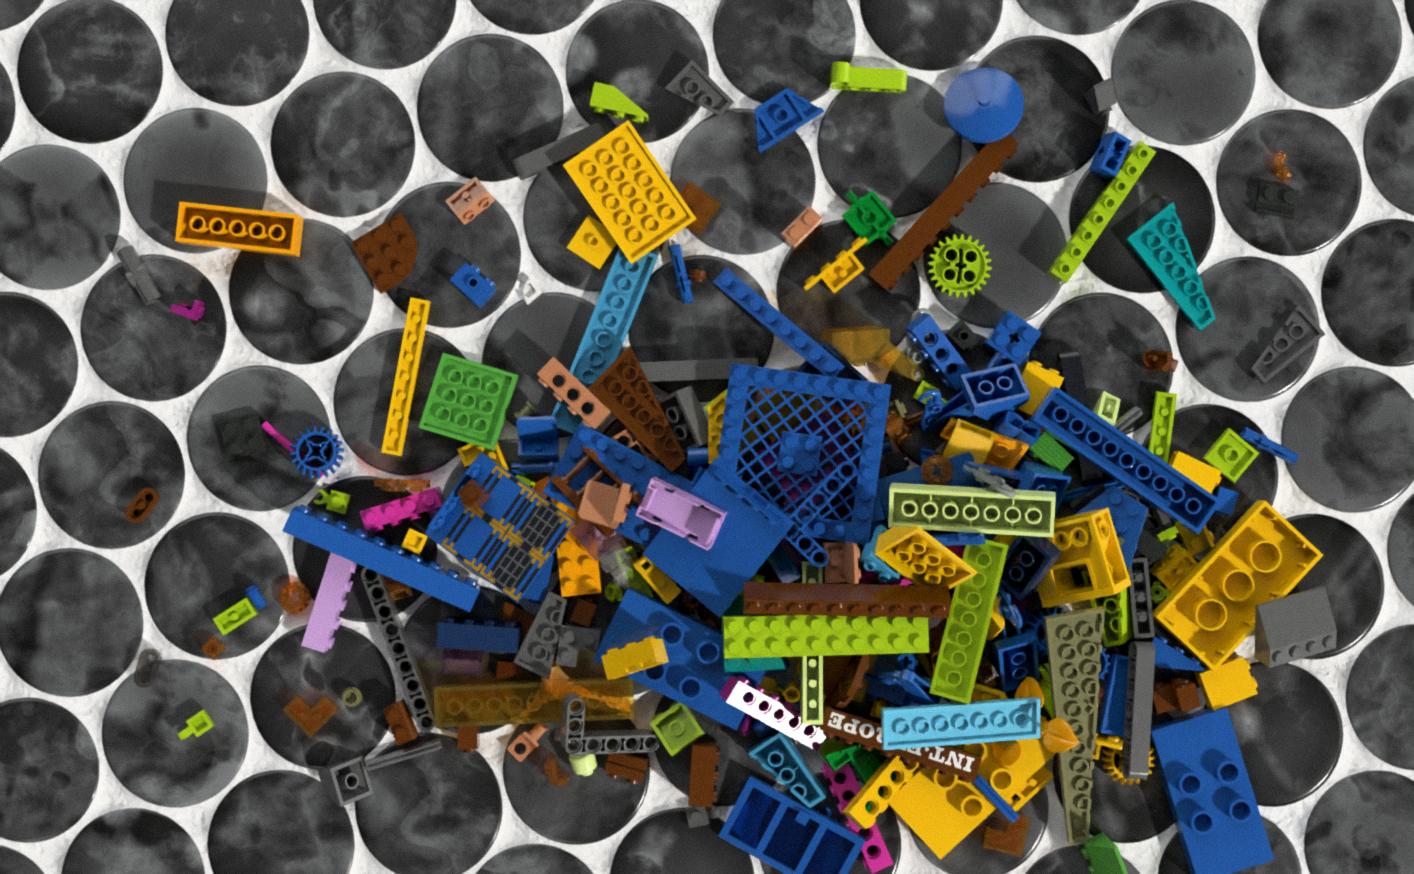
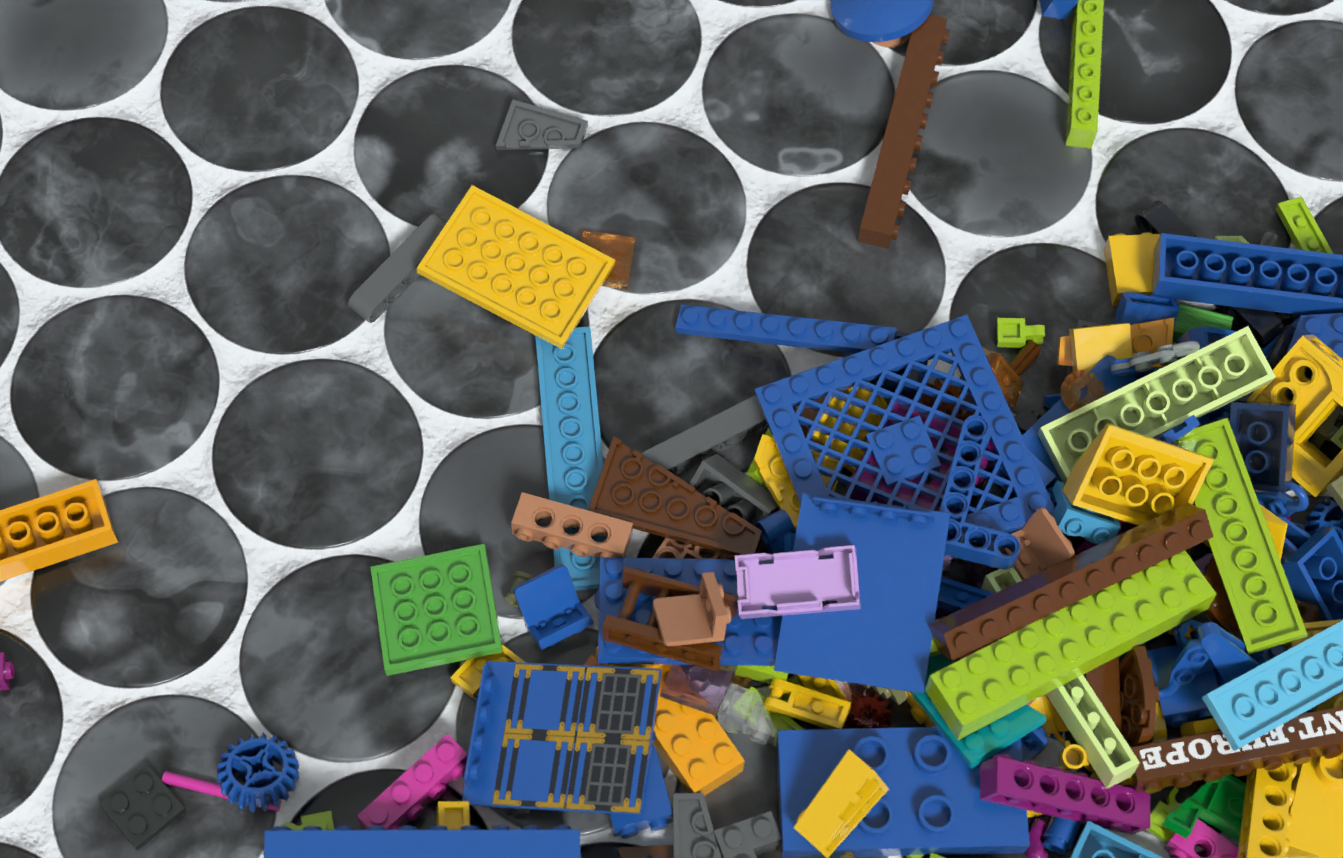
camera: 30 degrees left, 25 degrees down
reddish brown plate [351,213,418,294] -> none
clear orange plate [374,478,430,491] -> none
yellow plate [381,297,431,456] -> none
nougat bracket [445,176,495,225] -> none
blue brick [450,263,497,308] -> none
reddish brown brick [457,479,491,510] -> none
blue pin [511,459,559,476] -> none
white tile [523,277,543,305] -> none
yellow plate [567,215,617,270] -> none
reddish brown brick [570,595,598,628] -> none
lime slope [590,82,649,123] -> none
lime plate [605,582,623,602] -> none
blue pin [668,244,694,305] -> none
reddish brown plate [688,269,707,282] -> none
blue wing [754,88,824,153] -> none
nougat brick [780,206,823,250] -> none
yellow bracket [803,237,868,294] -> none
clear yellow slope [821,308,934,382] -> none
lime beam [830,62,907,93] -> none
green plate [841,190,897,247] -> none
blue brick [905,313,972,391] -> none
blue slope [918,363,1030,433] -> none
lime gear [927,234,992,298] -> none
pearl dark grey brick [945,319,978,351] -> none
blue brick [983,311,1041,369] -> none
teal wing [1125,202,1216,331] -> none
reddish brown hips [1142,349,1178,372] -> none

